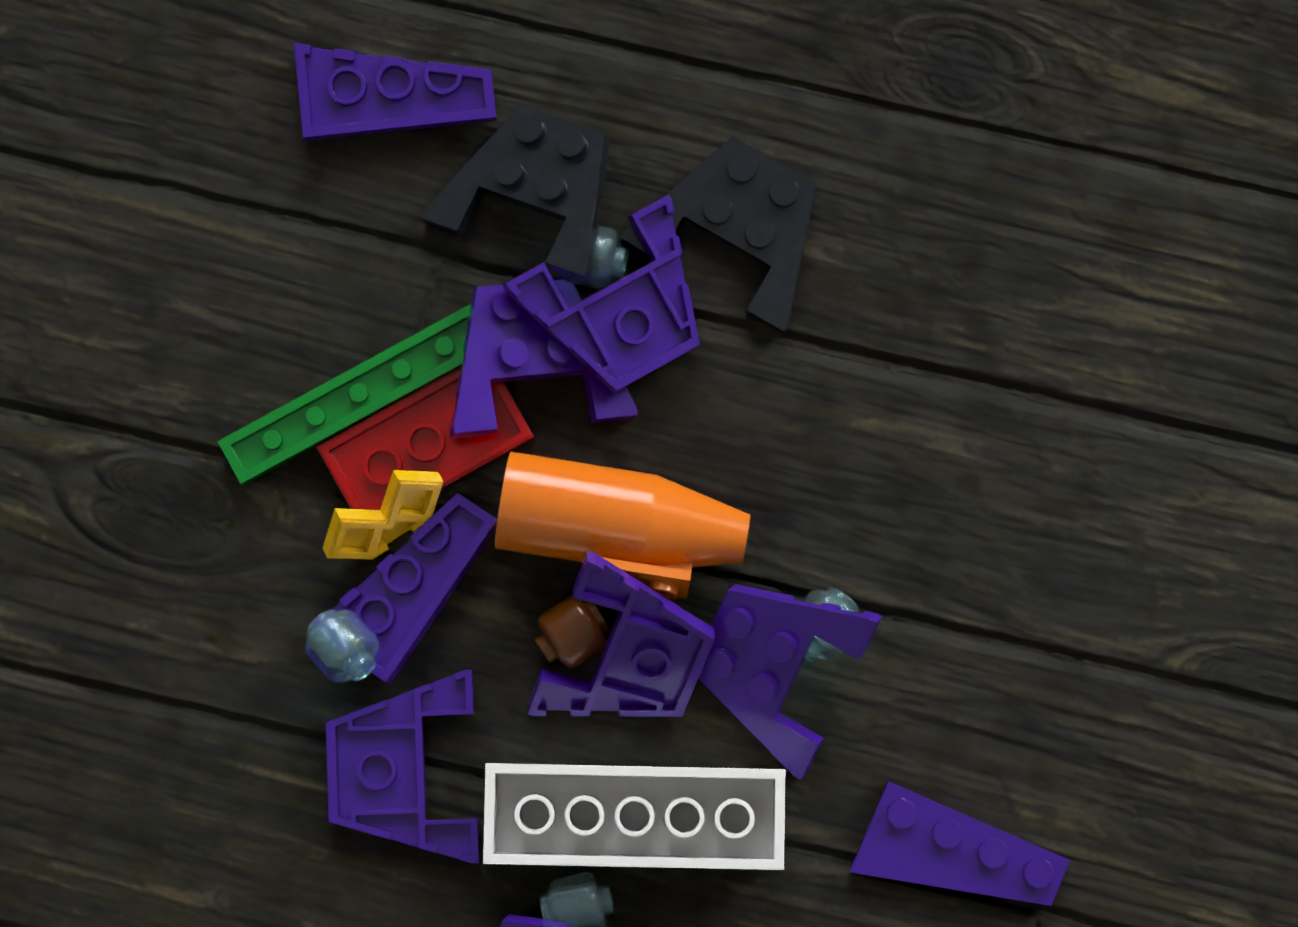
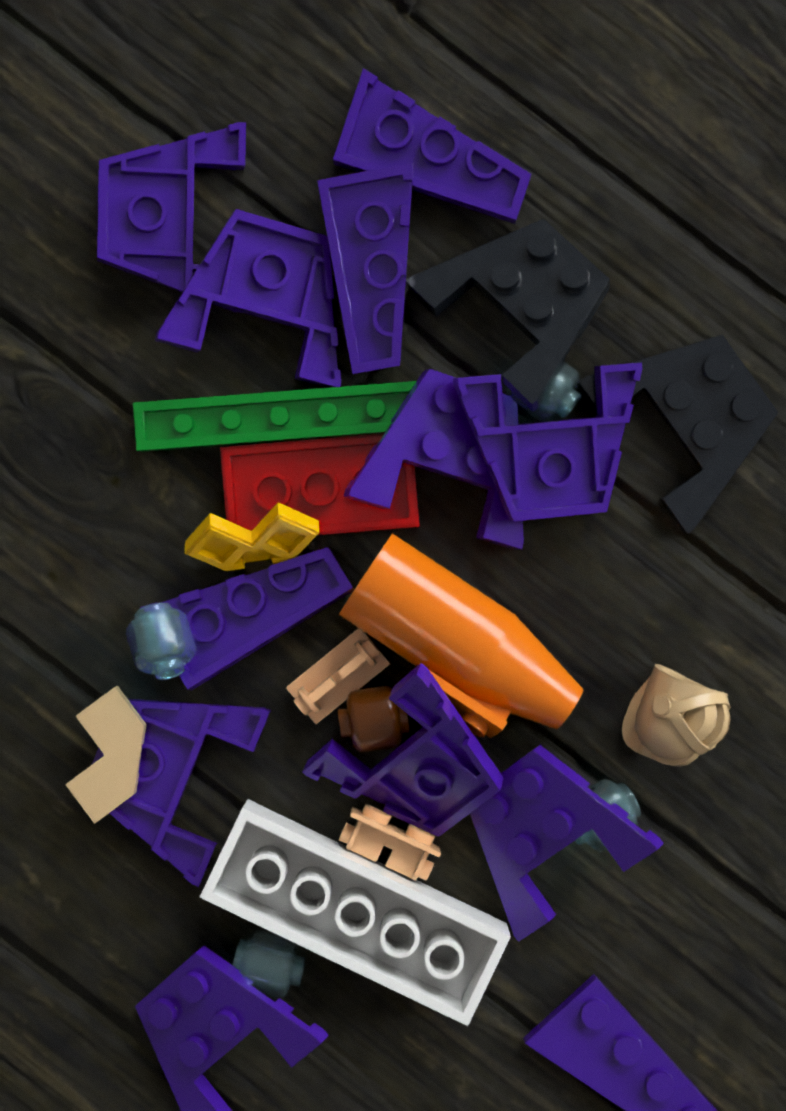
camera: 25 degrees right, 5 degrees up
none -> tan tile [65,686,147,824]
none -> dark purple wing [97,122,246,313]
none -> dark purple wing [155,209,341,388]
none -> light nougat hinge [286,628,390,724]
none -> dark purple wing [317,162,414,374]
none -> light nougat hinge [338,804,441,881]
none -> tan helmet [622,664,731,767]

